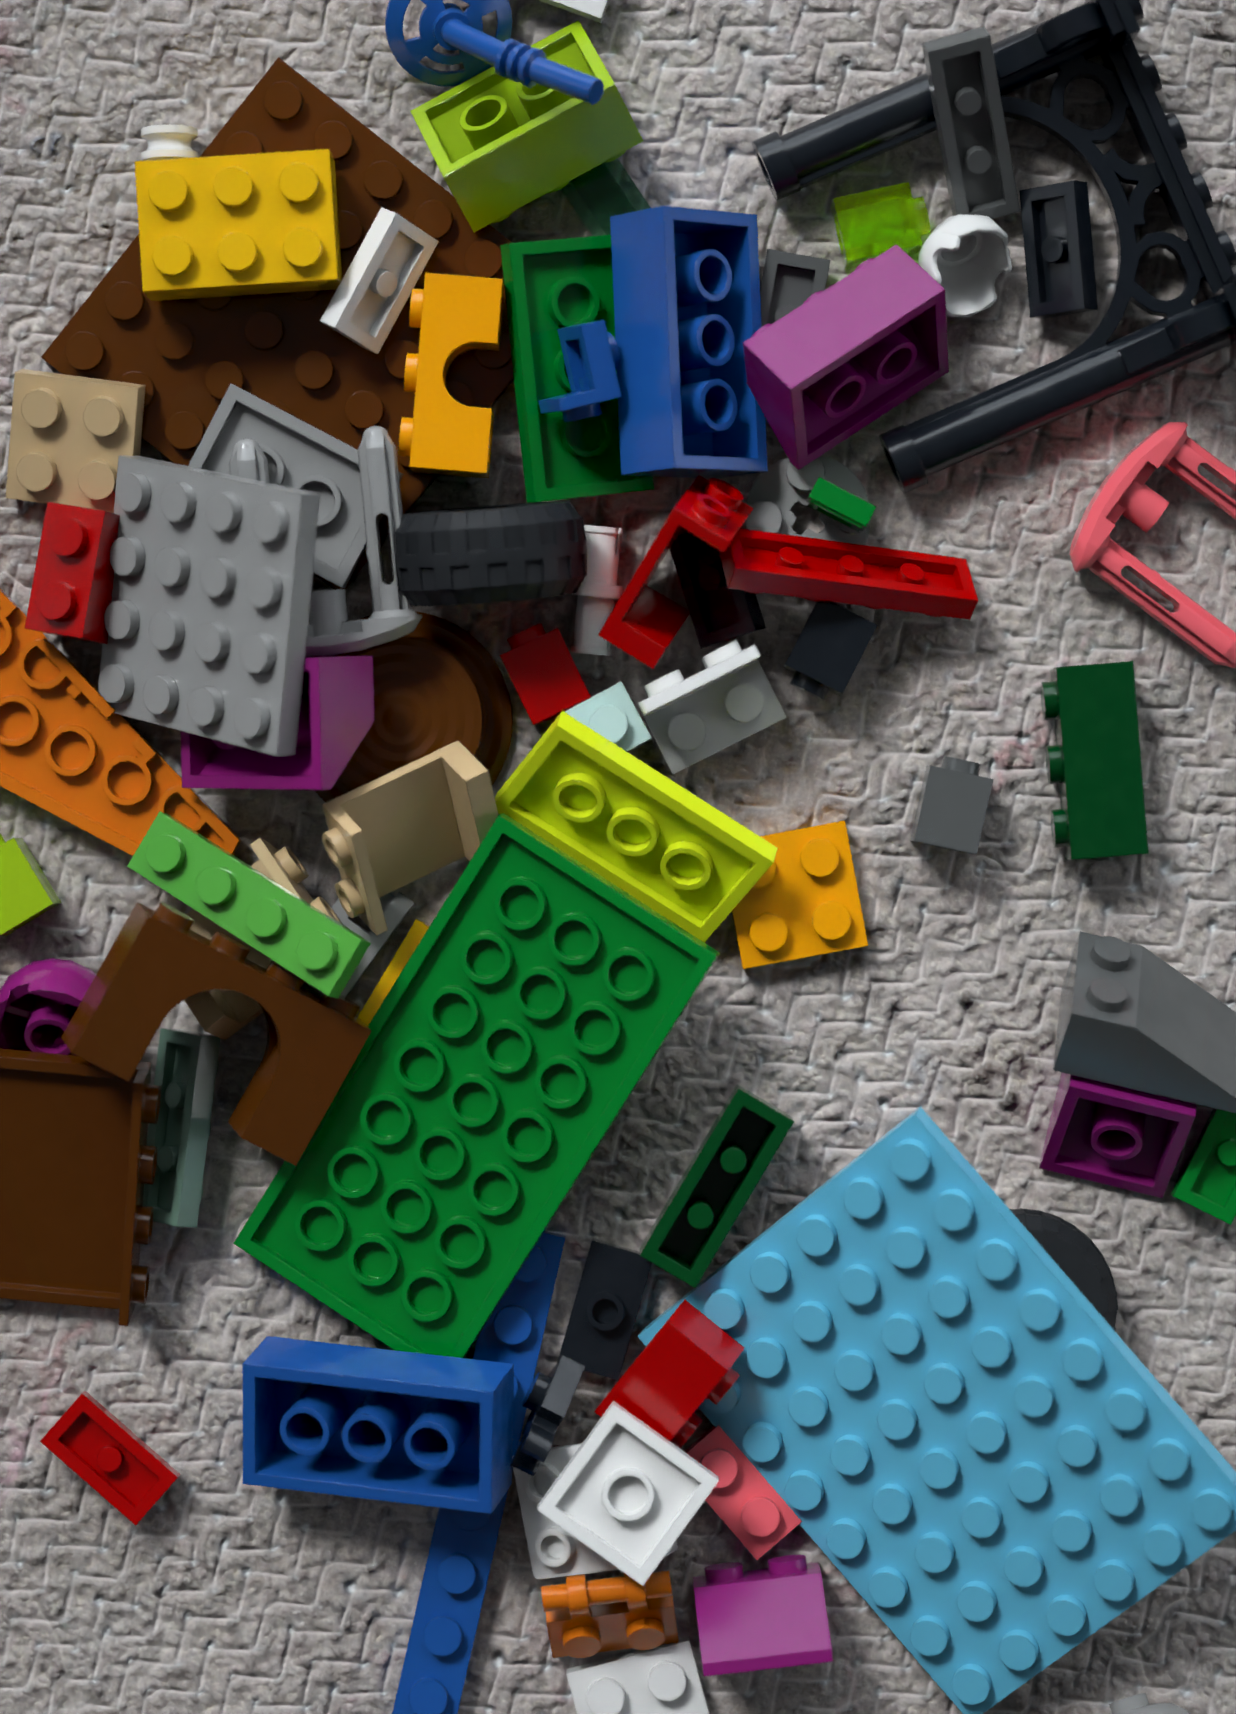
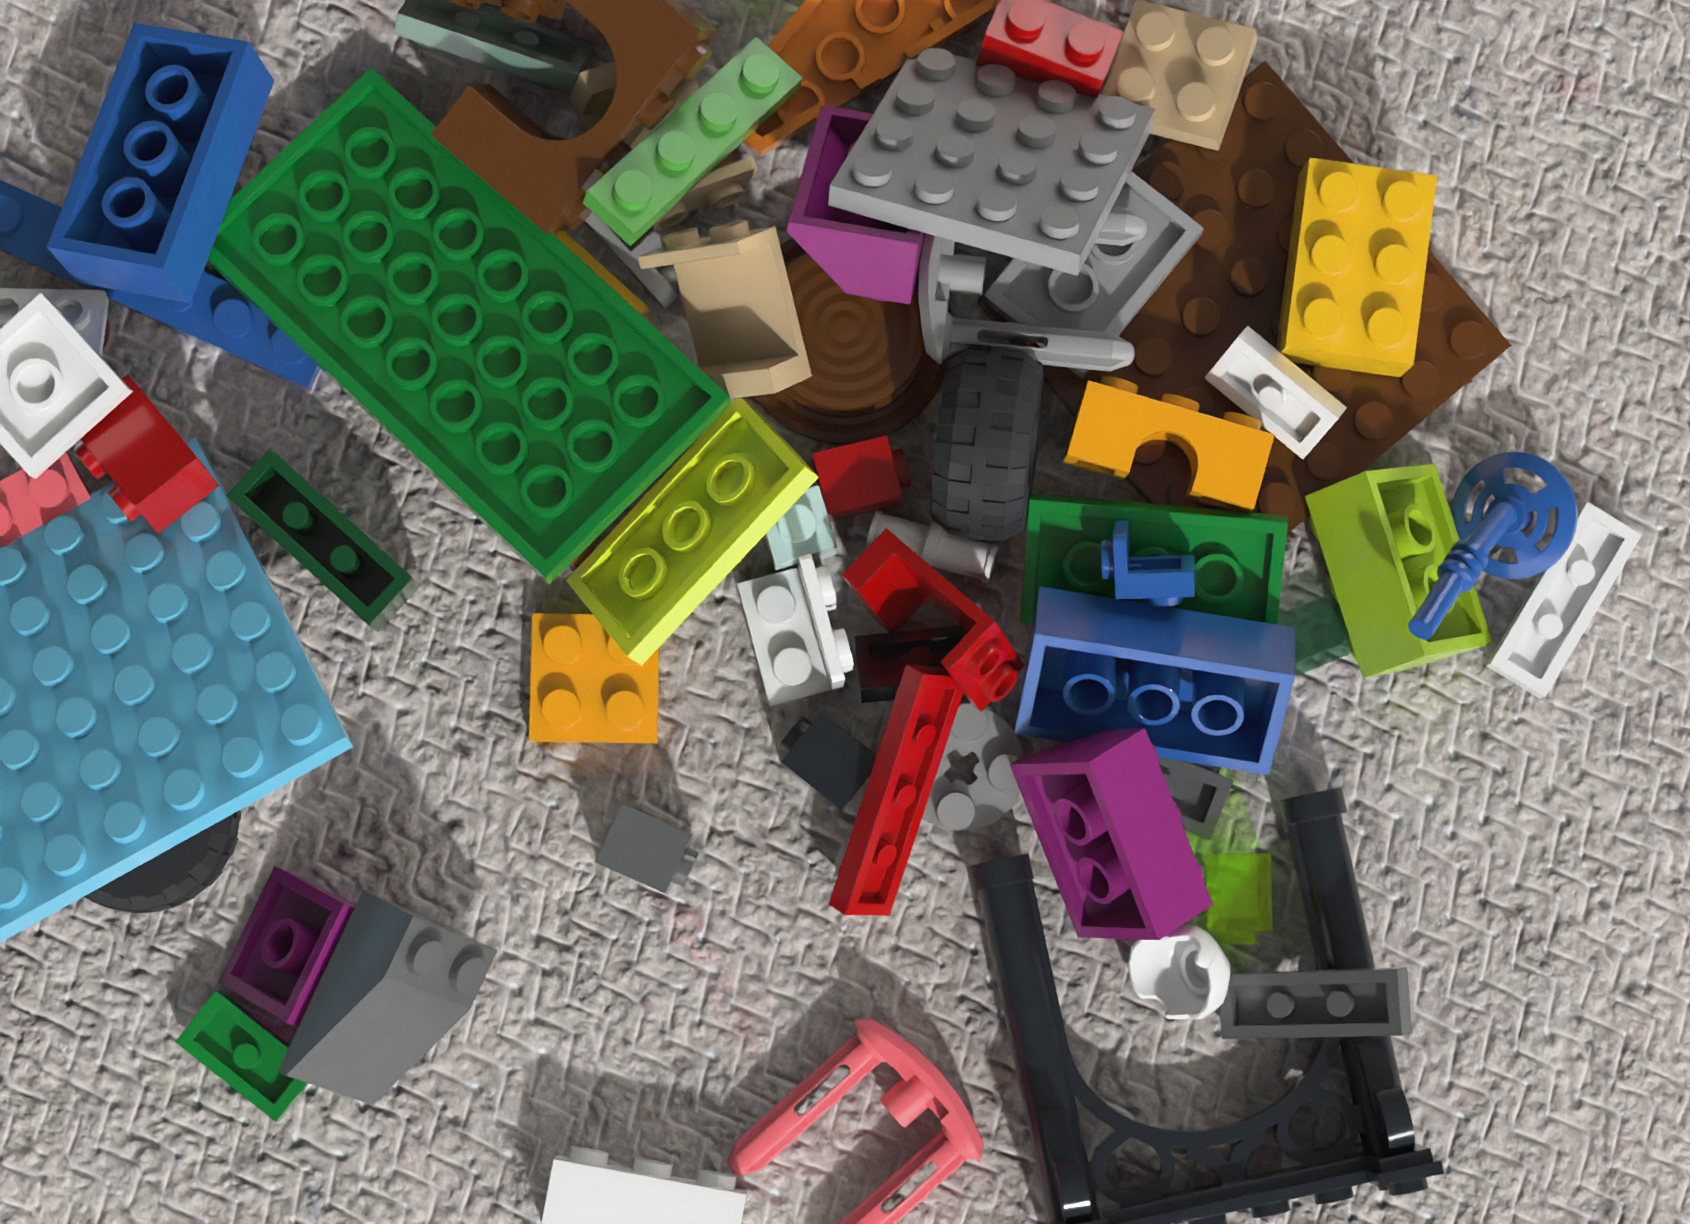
camera: 95 degrees right, 5 degrees down
white bush [141,124,199,161] -> none
black plate [510,1355,585,1476] -> none
black plate [557,1238,652,1380] -> none
green tile [806,477,876,533] -> none
black plate [1019,180,1098,319] -> none
dark green brick [1041,661,1149,860] -> none

